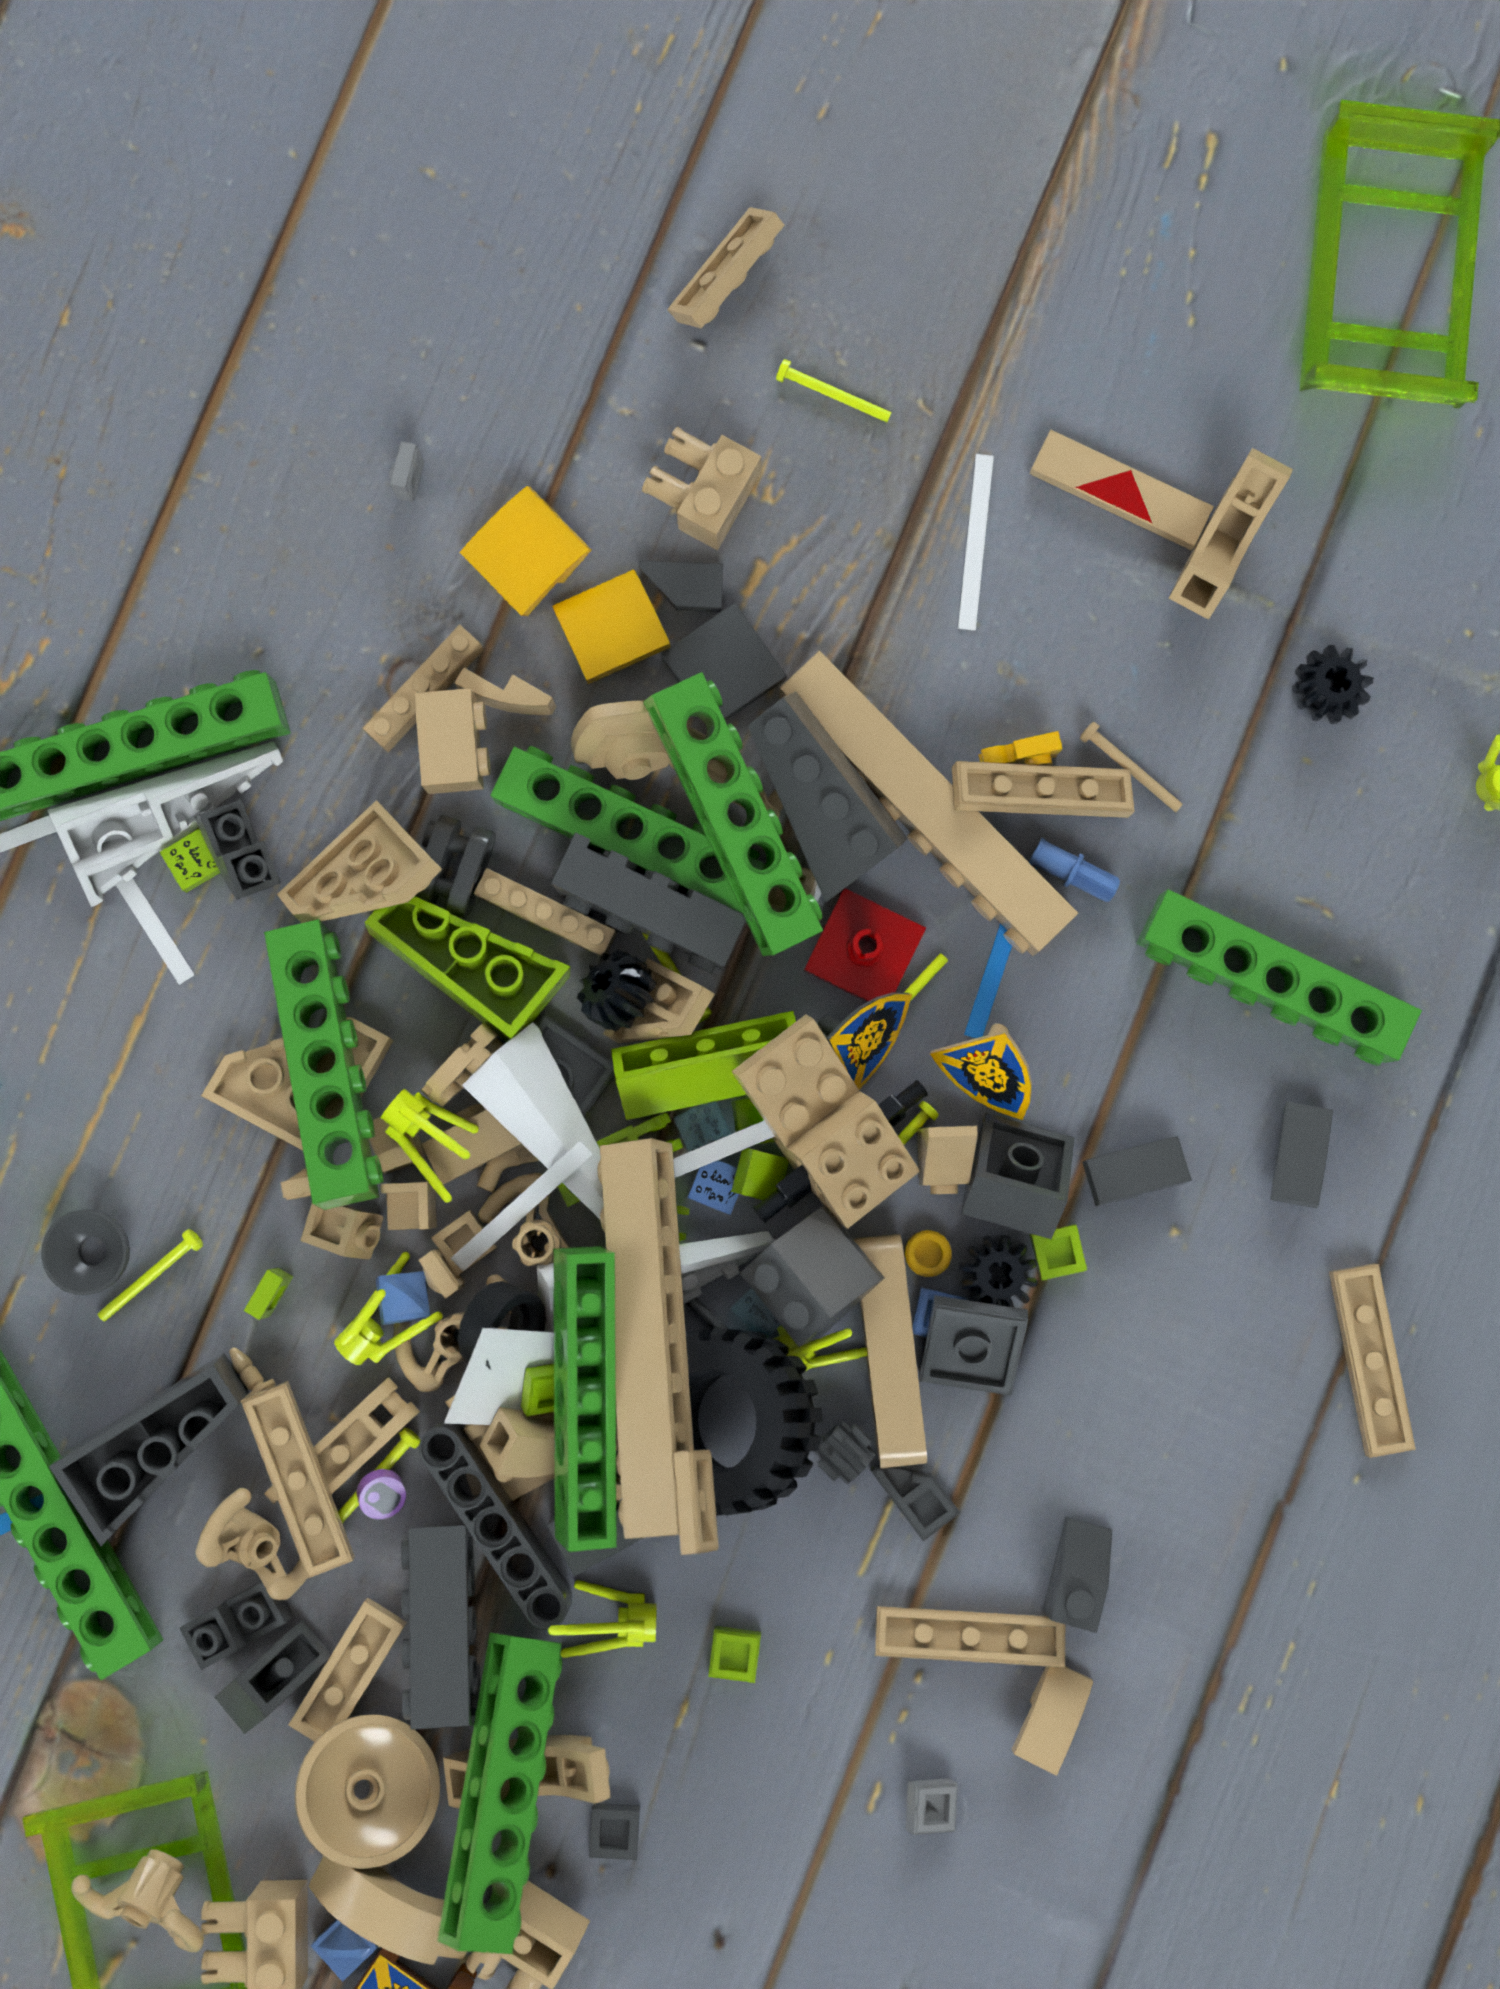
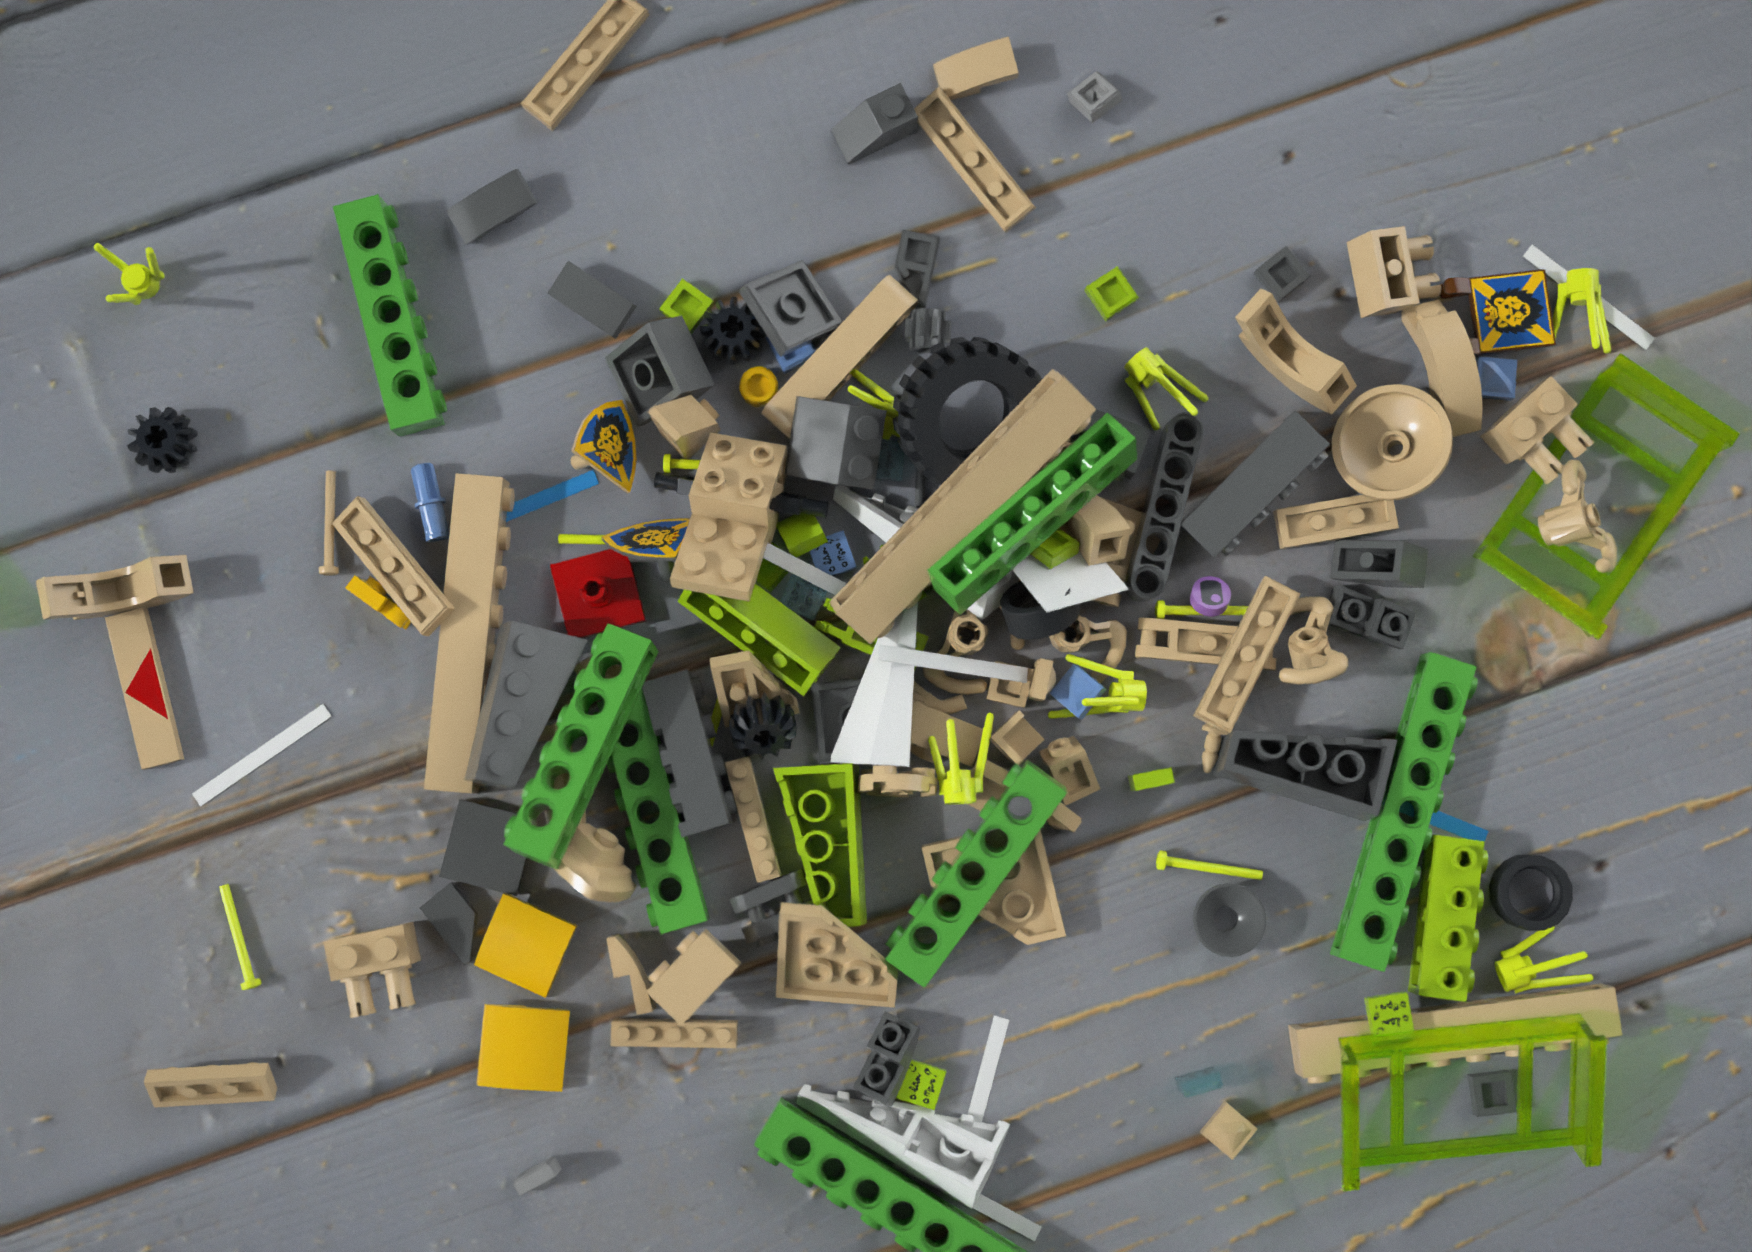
camera: 135 degrees left, 0 degrees up
bright green brick [437,1633,562,1954] -> none
tan tile [673,1450,719,1555] -> none

